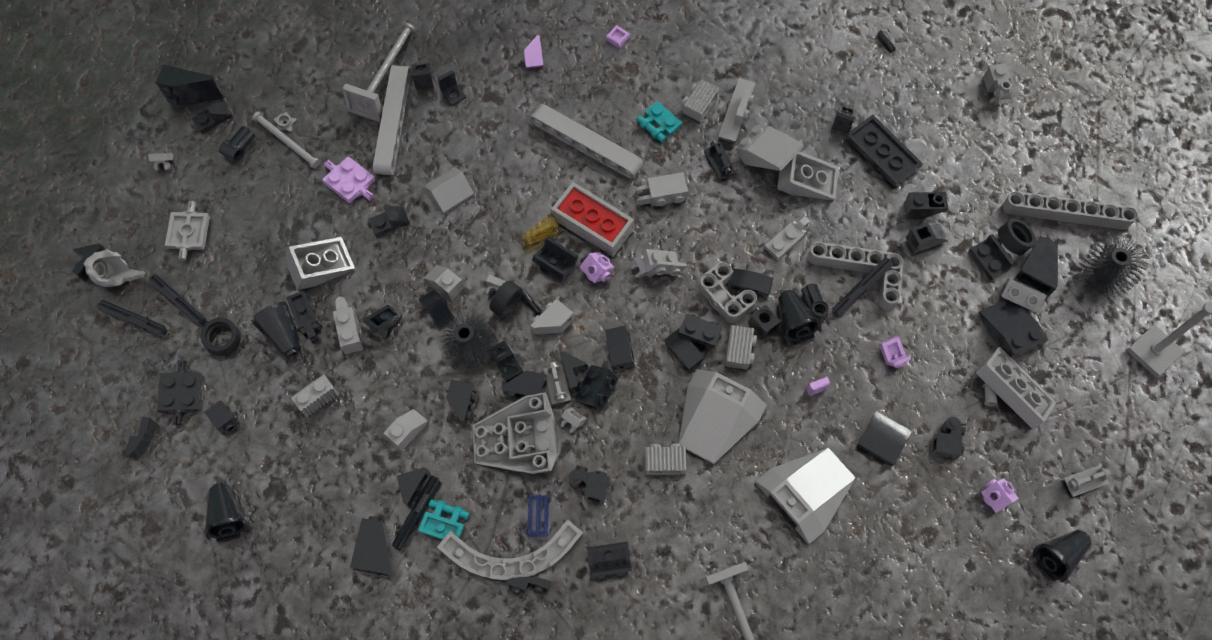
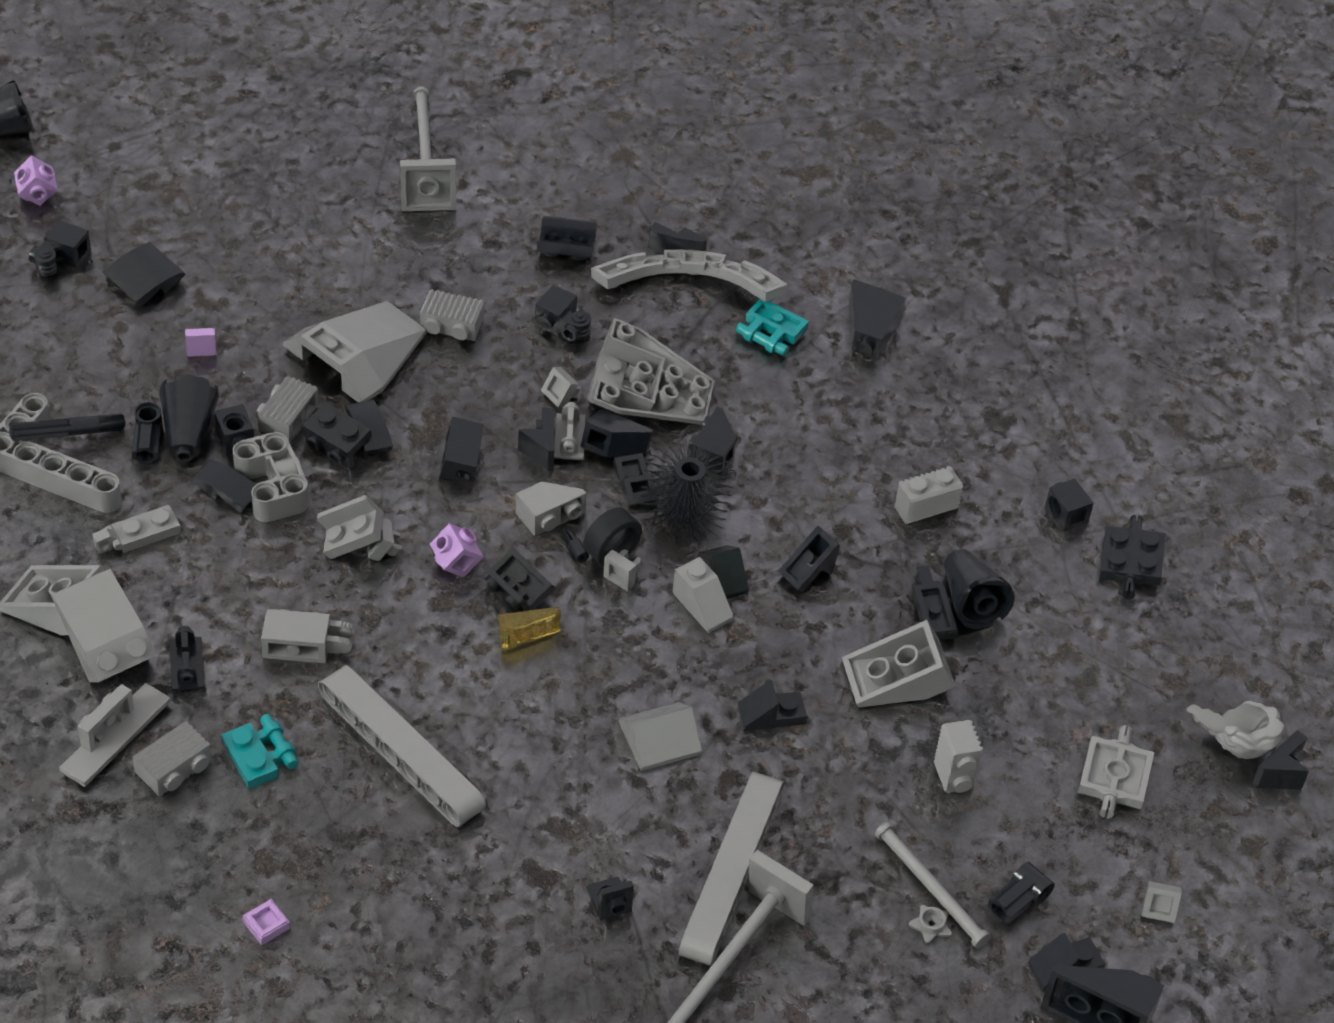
camera: 170 degrees left, 20 degrees down
black axle [97,300,167,336] -> none
black slope [125,417,157,461] -> none
black axle [149,275,206,327] -> none
black tyre [200,317,241,356] -> none
black cone [205,482,248,542] -> none
lavender plate [322,157,375,204] -> none
light grey hinge [333,296,364,354] -> none
light grey slope [383,409,428,451] -> none
black axle [392,476,440,550] -> none
black slope [397,467,430,509] -> none
black slope [412,63,434,90] -> none
lavender slope [524,35,543,69] -> none
clear blue tile [527,494,549,536] -> none
brick [551,182,634,257] -> none
black bracket [575,365,618,411] -> none
light grey wedge [755,448,855,545] -> none
lavender bracket [879,336,911,368] -> none
none -> light grey brick [934,720,983,793]

